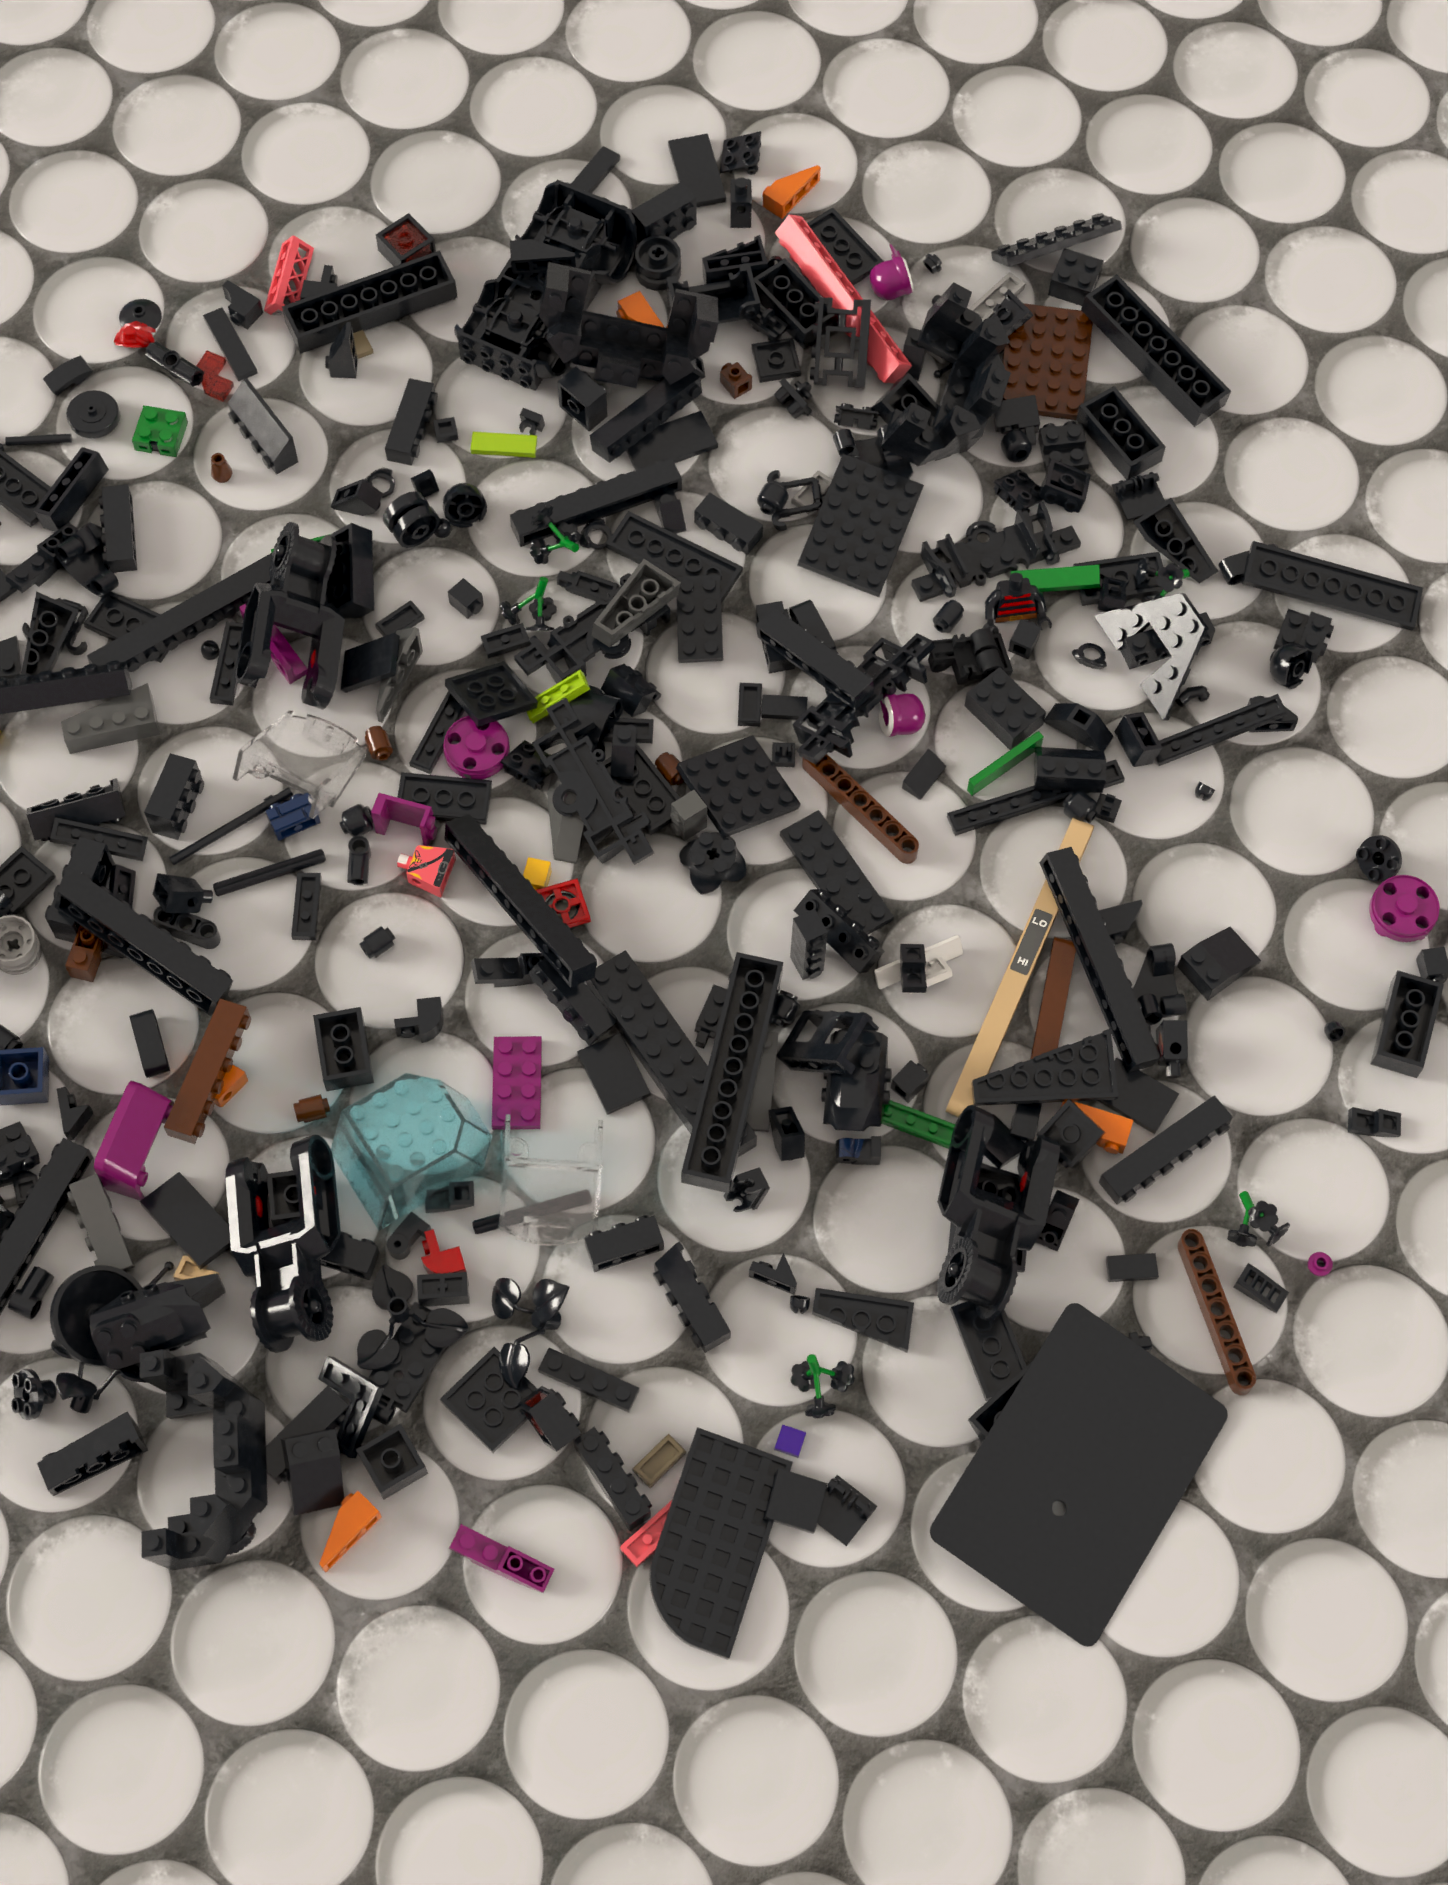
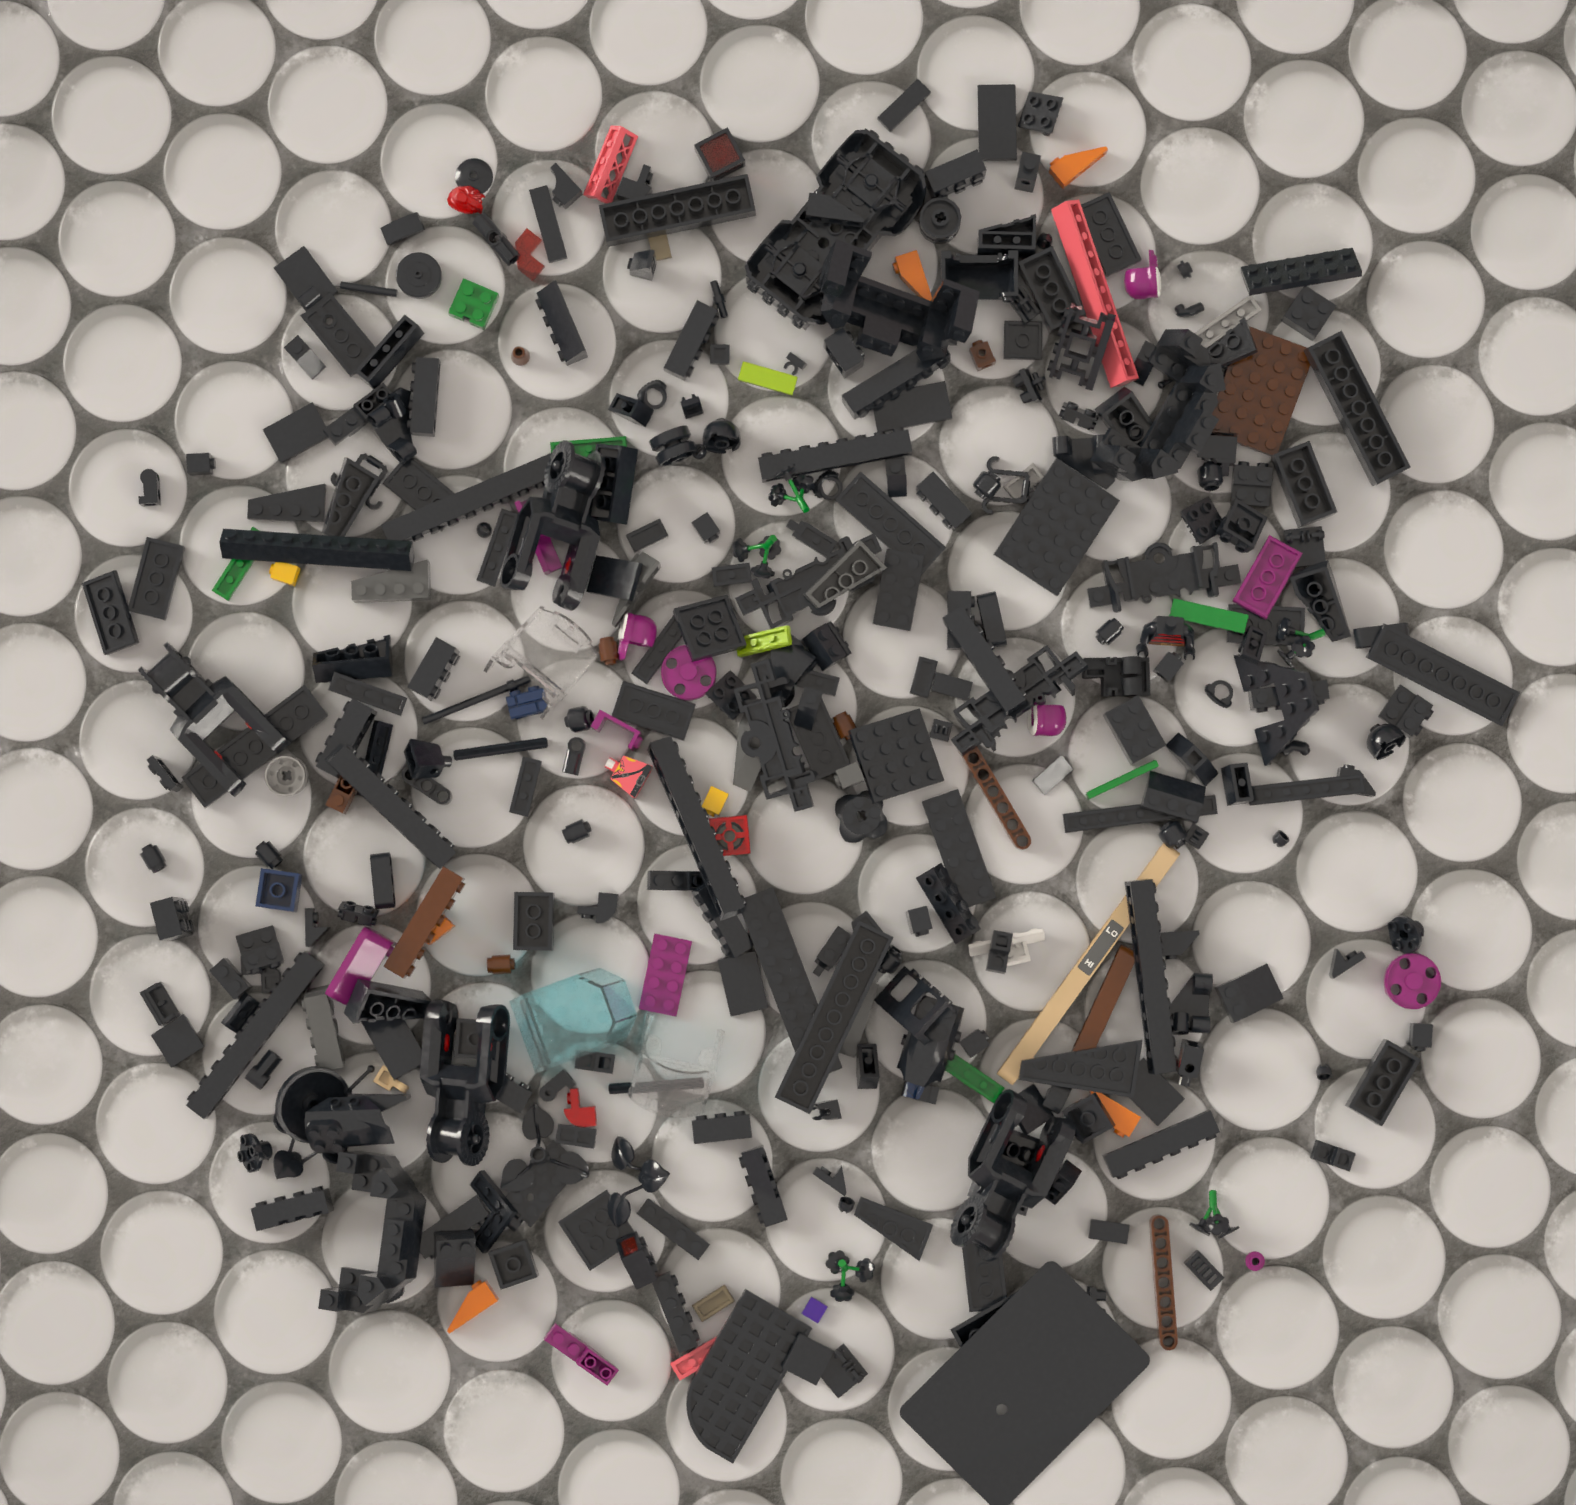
camera: 15 degrees right, 20 degrees up
none -> black hinge [338,901,380,927]
none -> black wedge [344,979,432,1024]
none -> magenta piece [618,613,657,661]
none -> black bar [710,280,728,319]
none -> magenta tile [1232,535,1303,620]
none -> black slope [1329,949,1366,979]

